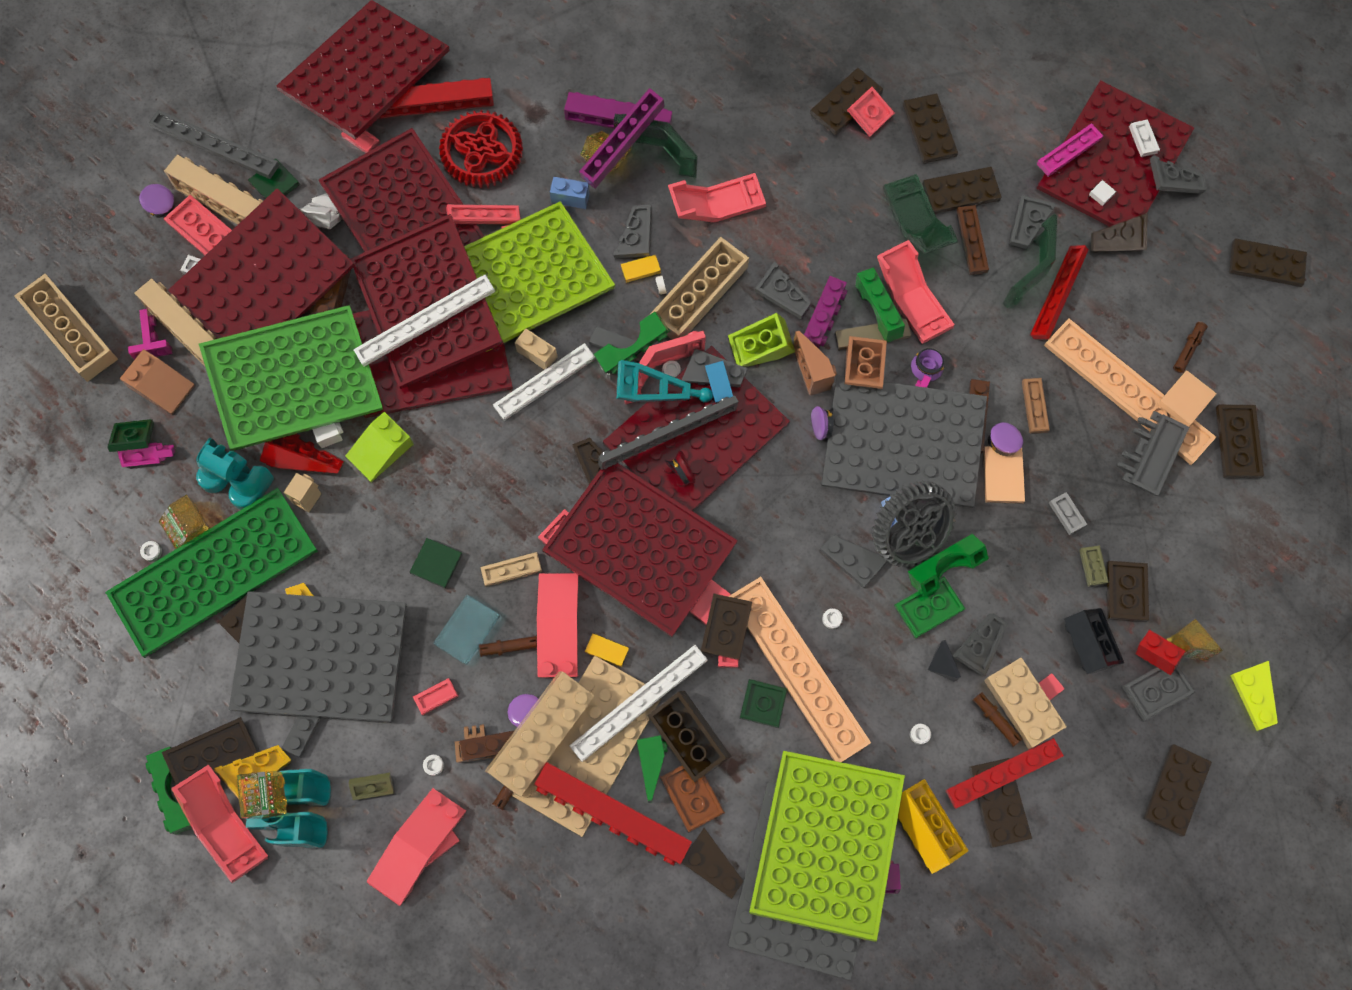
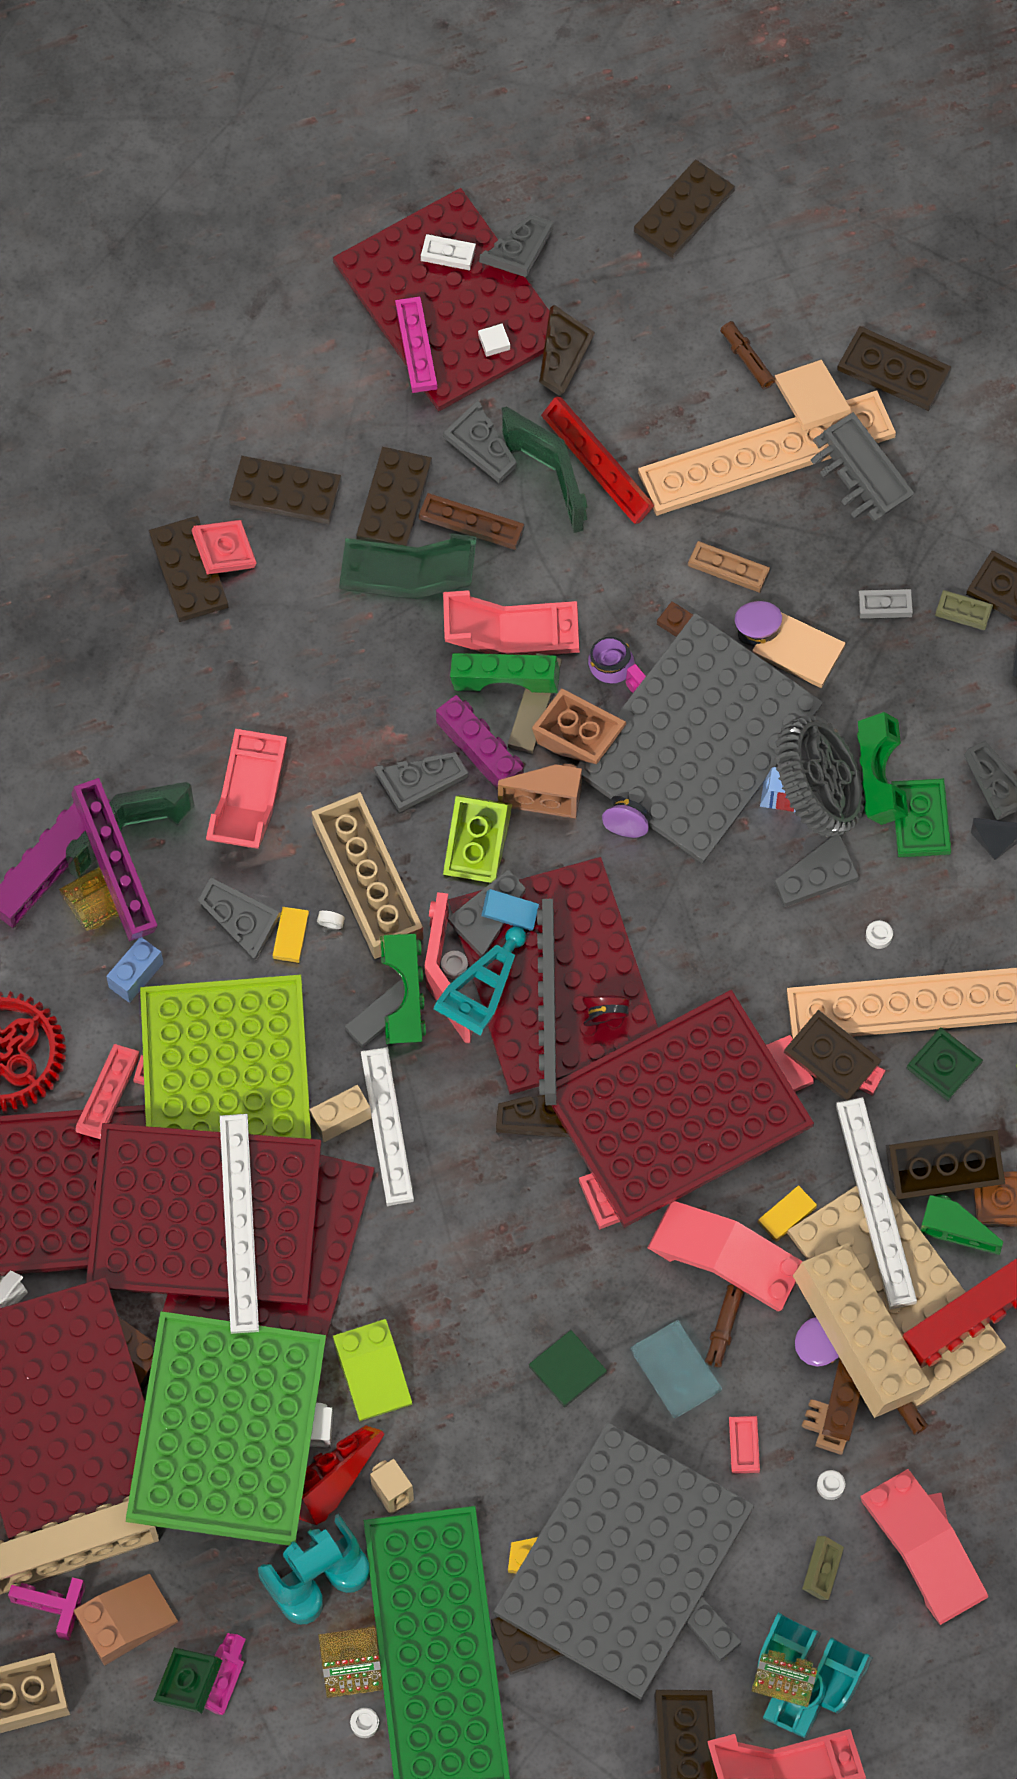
camera: 60 degrees left, 5 degrees down
yellow wing [214,745,291,801] -> none
tan tile [480,552,542,587] -> none

